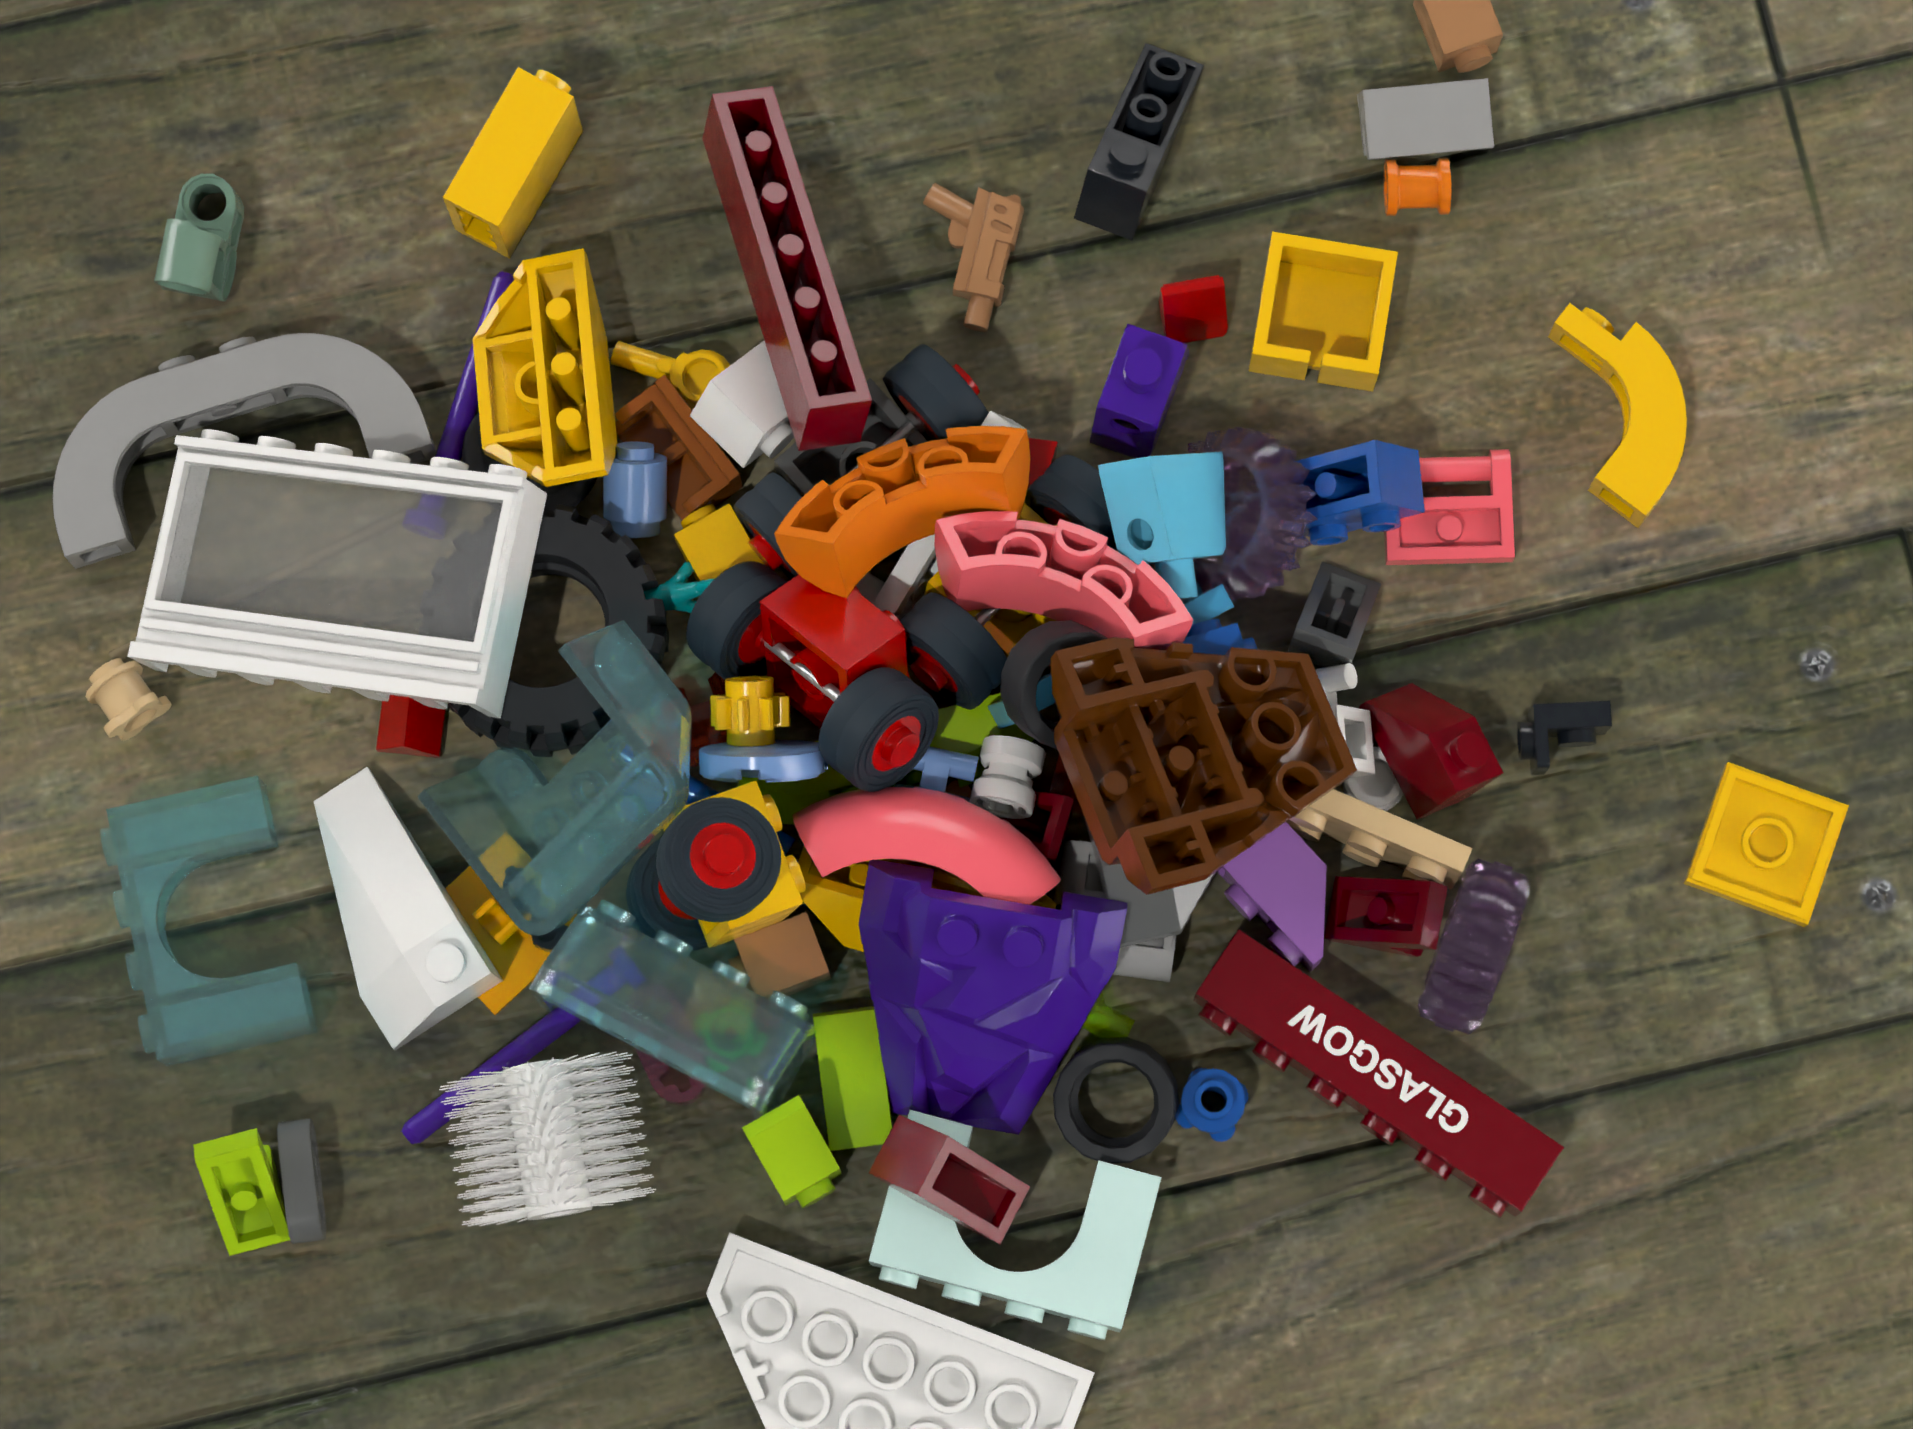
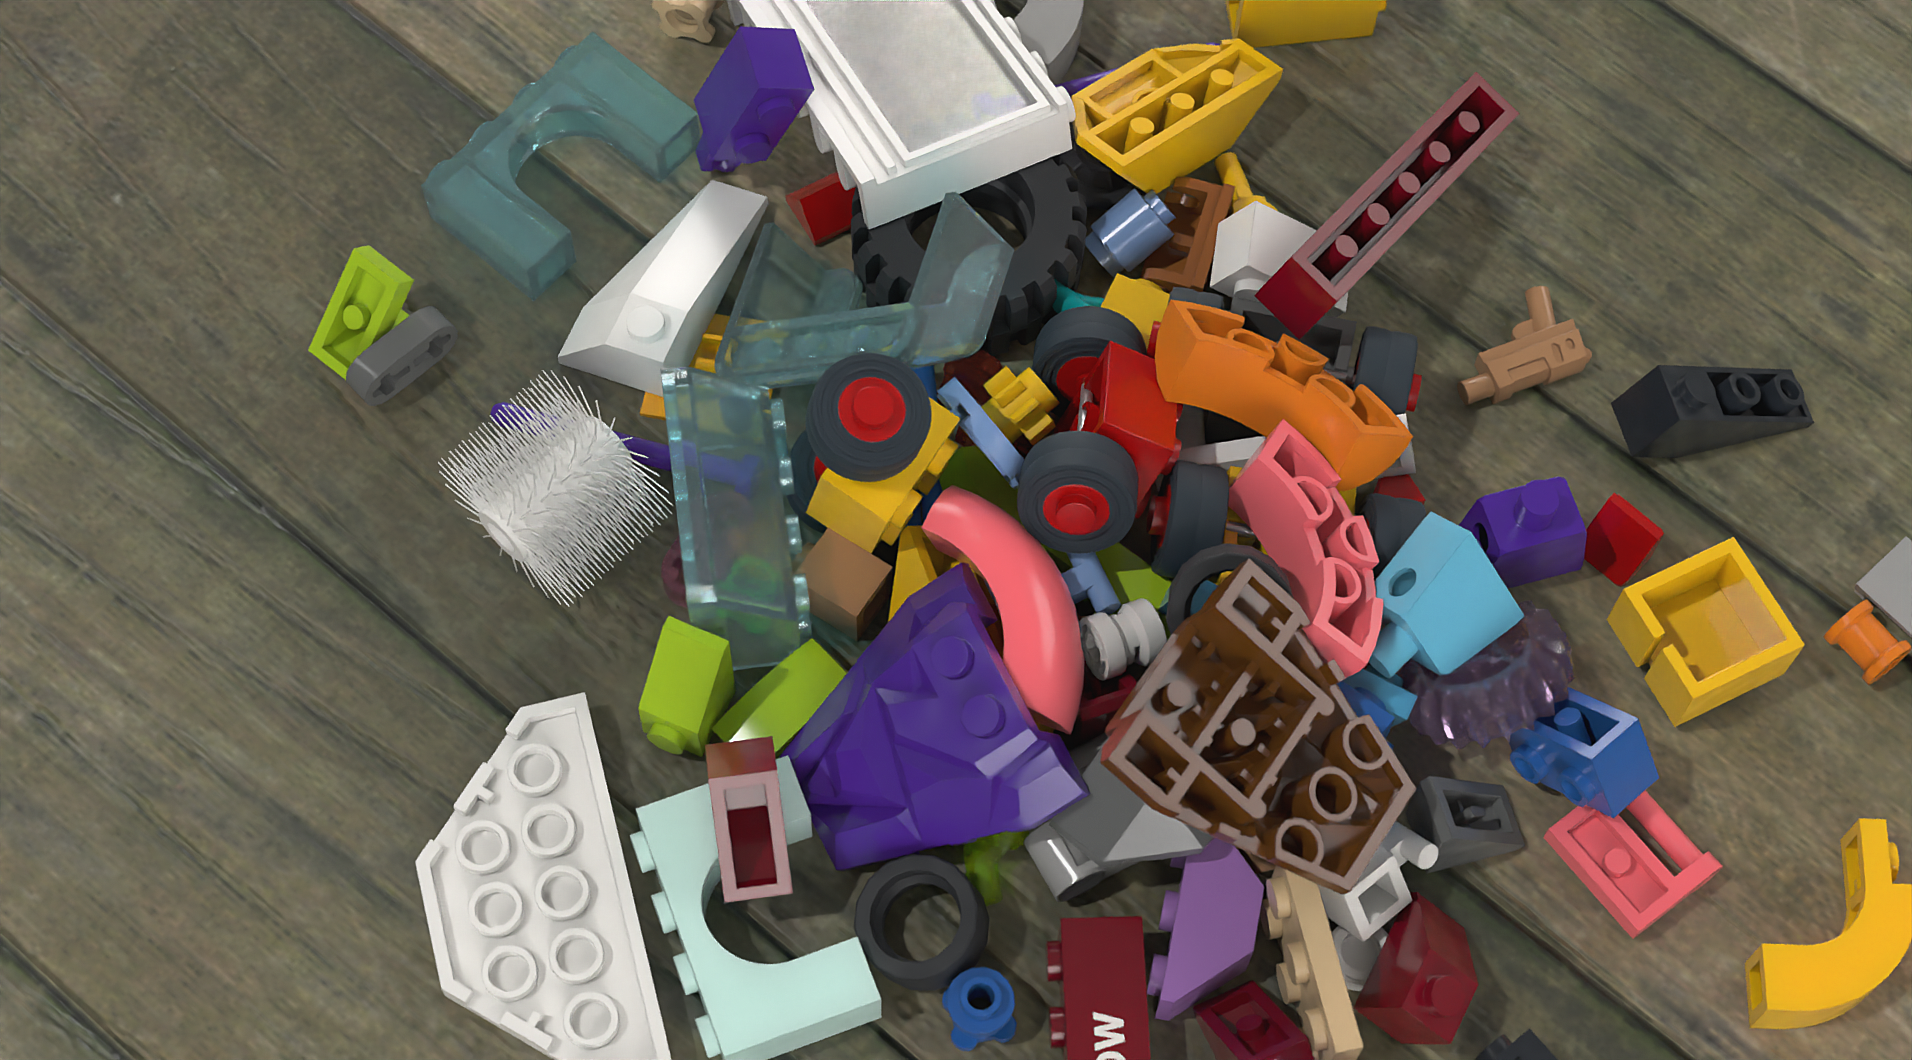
camera: 50 degrees right, 15 degrees down
none -> dark purple hinge [694,26,814,172]

